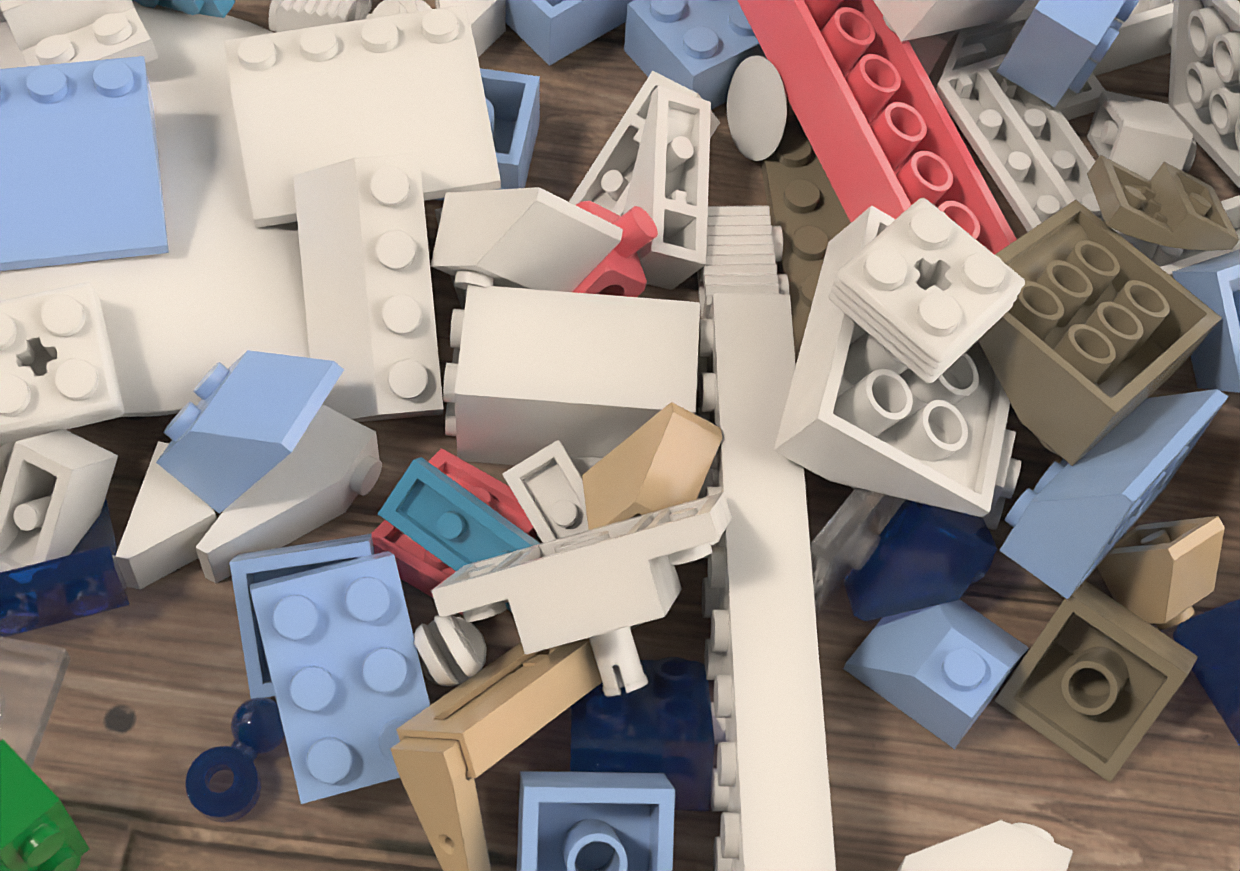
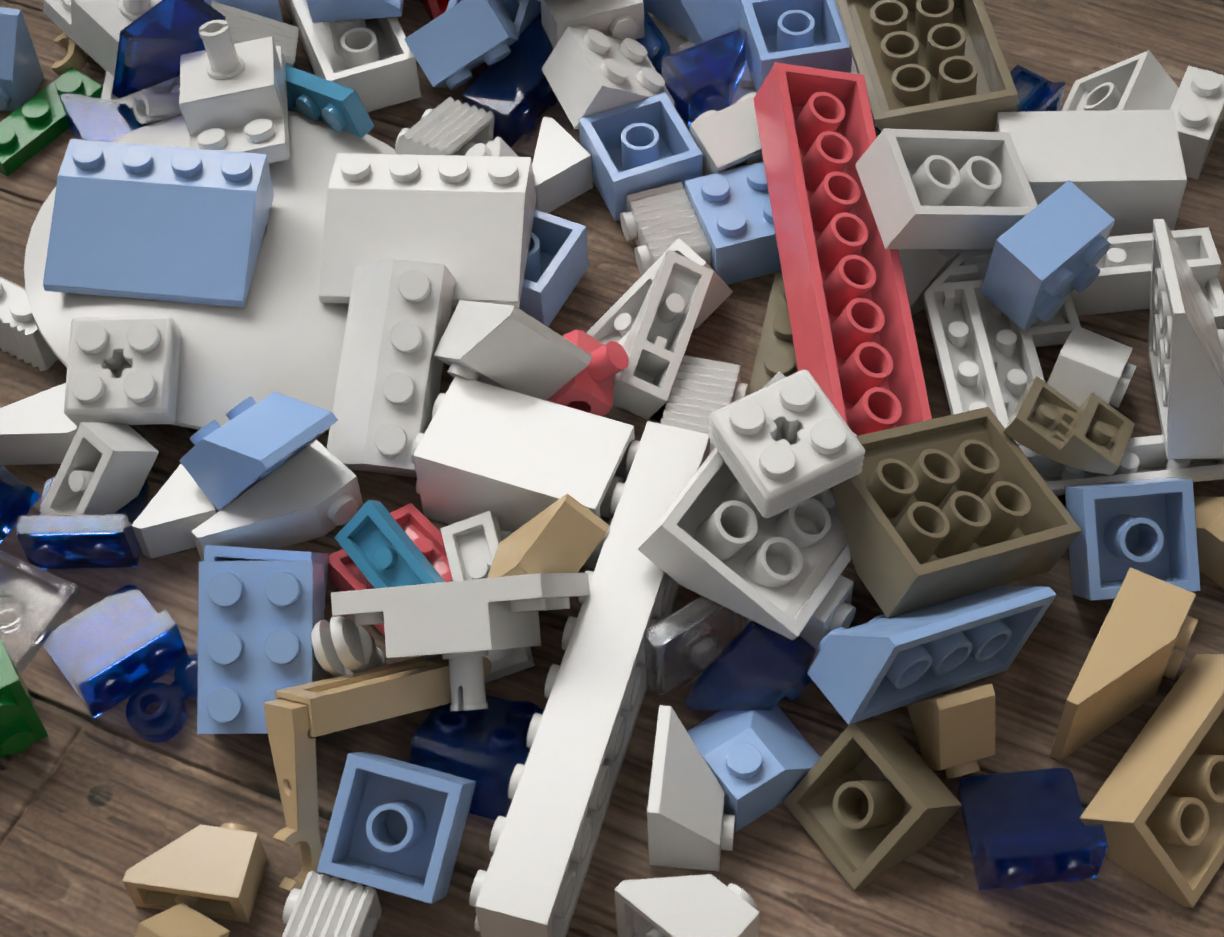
camera: 25 degrees right, 5 degrees down
white sticker [727,56,787,161] -> none
none -> clear blue bracket [42,584,190,719]
none -> white brick [620,182,711,275]
none -> white slope [647,705,735,872]

